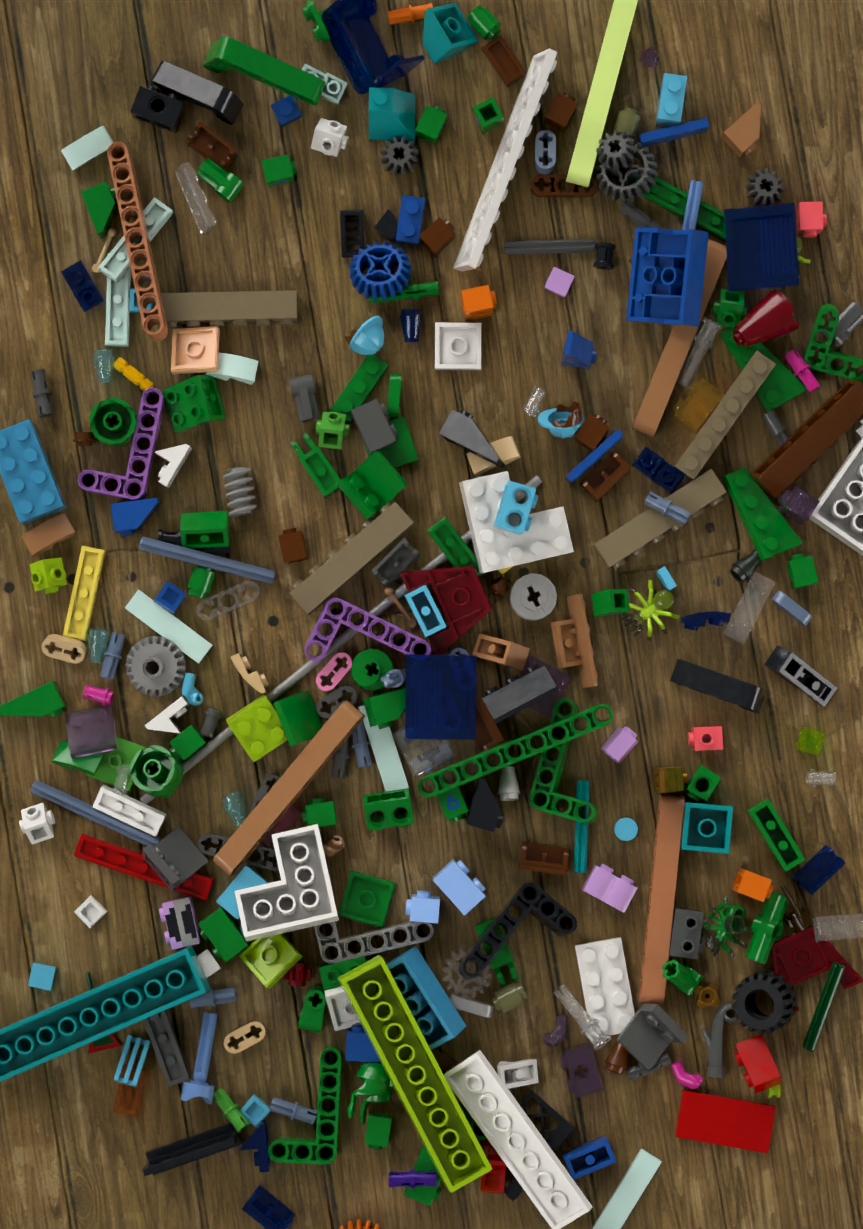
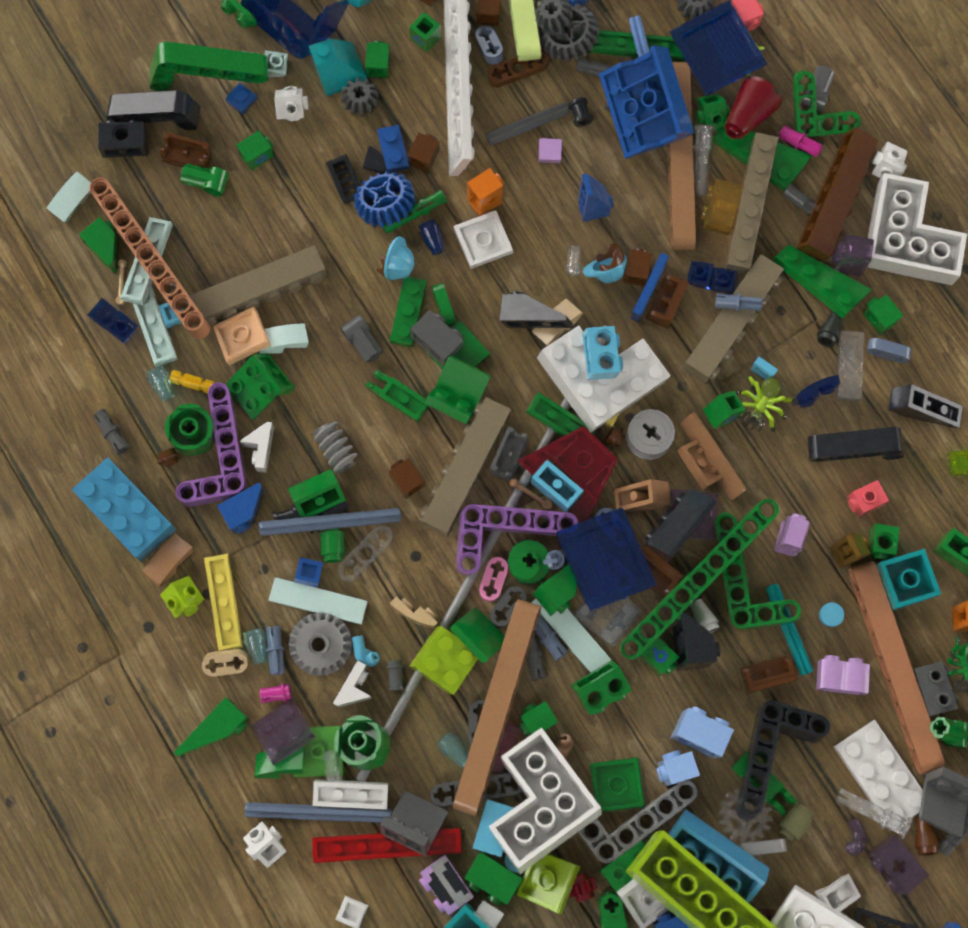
camera: 25 degrees left, 10 degrees down
green brick [169,725,208,761] -> none
clear plate [175,162,216,236] -> none
bright green brick [316,411,350,450] -> none

